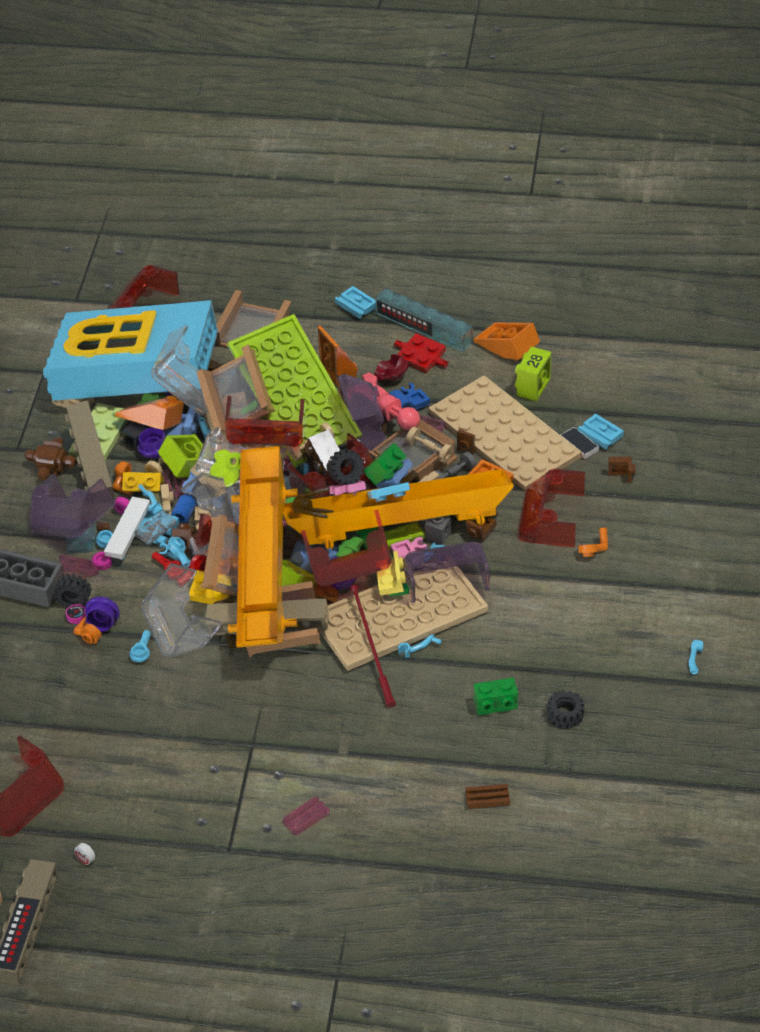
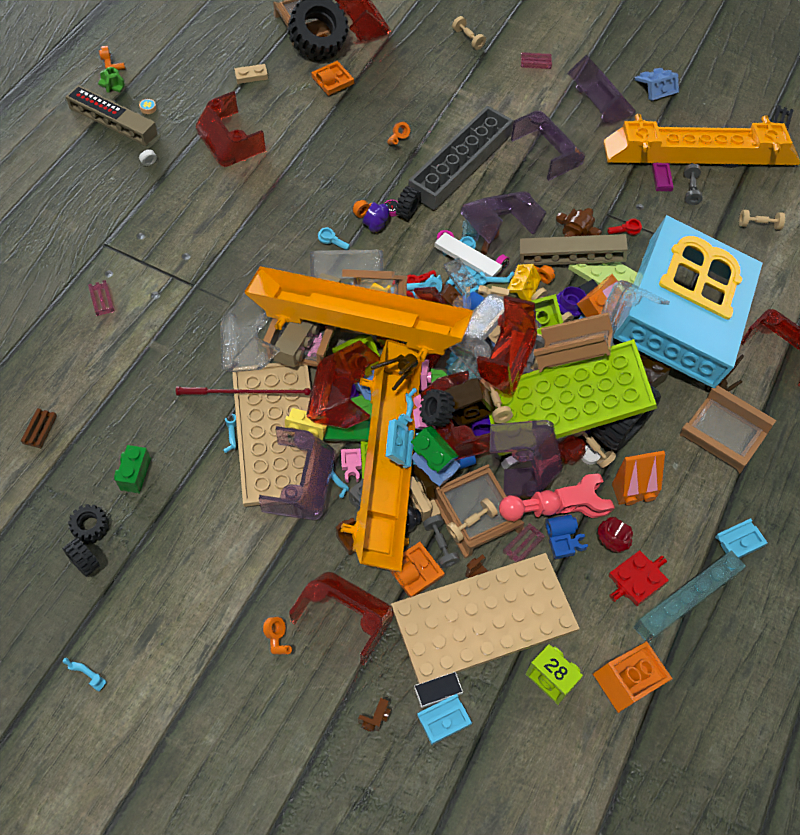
camera: 105 degrees right, 15 degrees up
clear pink tile [59,555,99,576] -> none
lime plate [210,449,241,487] -> none
none -> black tyre [62,537,100,577]
none -> clear windscreen [221,294,280,372]
none -> medium azure piece [397,388,417,426]
none -> red plate [607,219,642,235]

